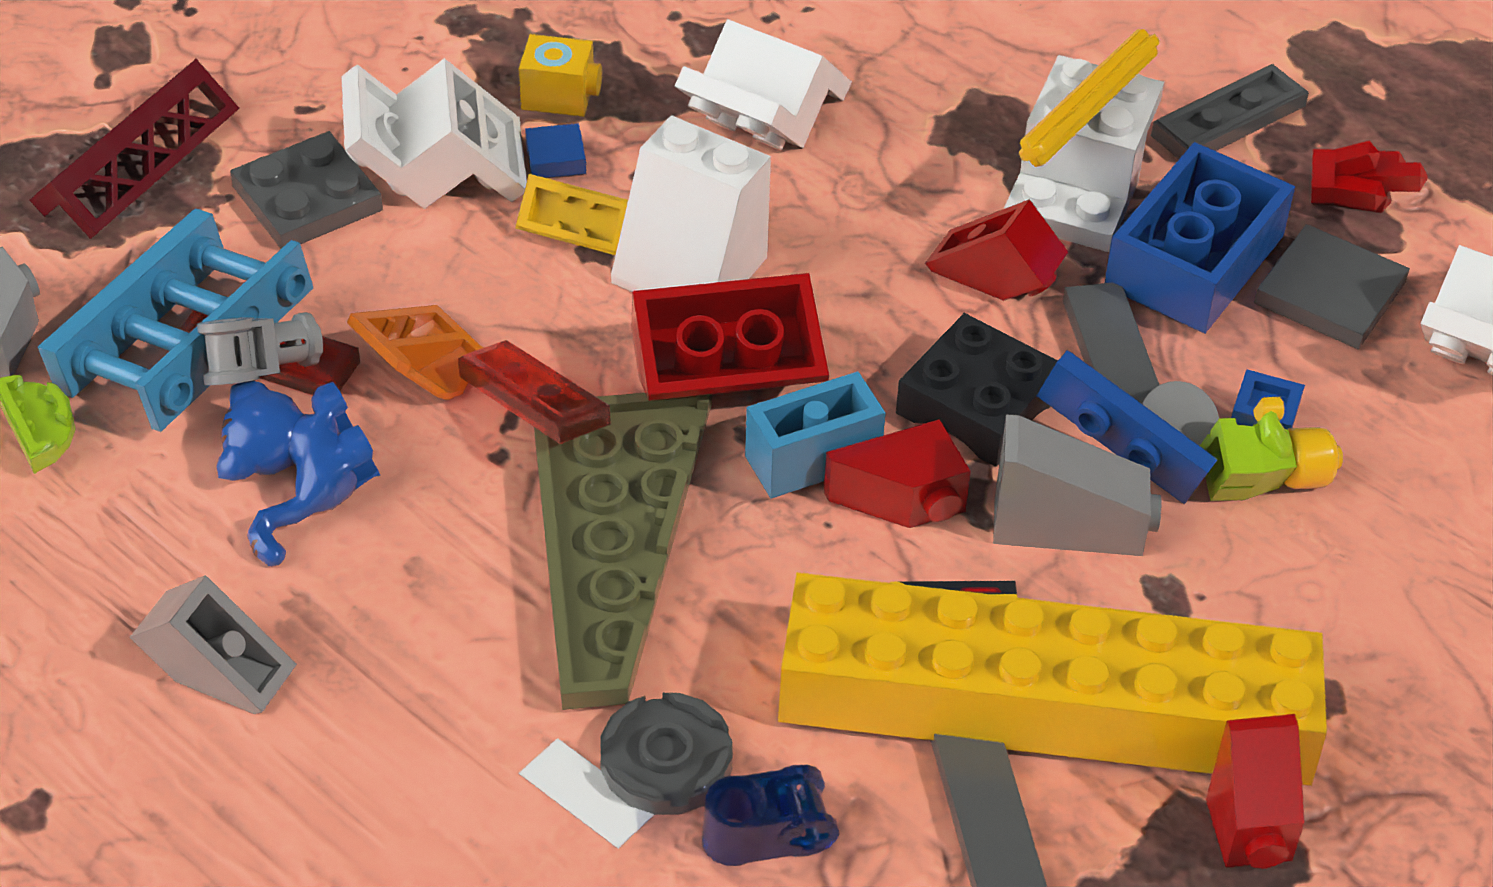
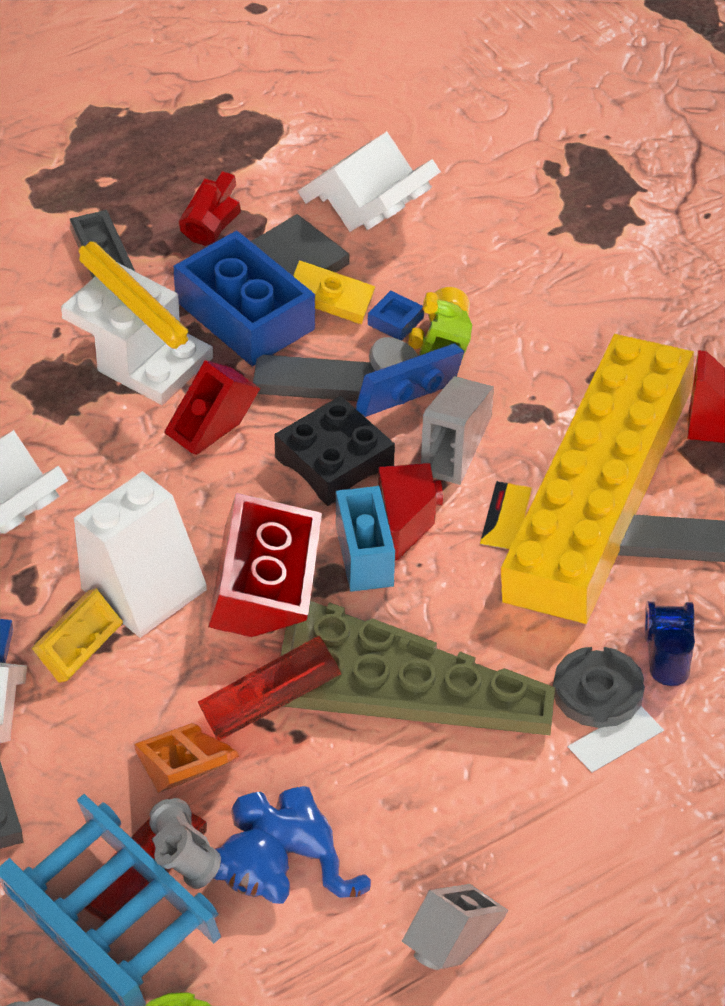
camera: 75 degrees left, 0 degrees up
none -> yellow plate [293,260,375,325]

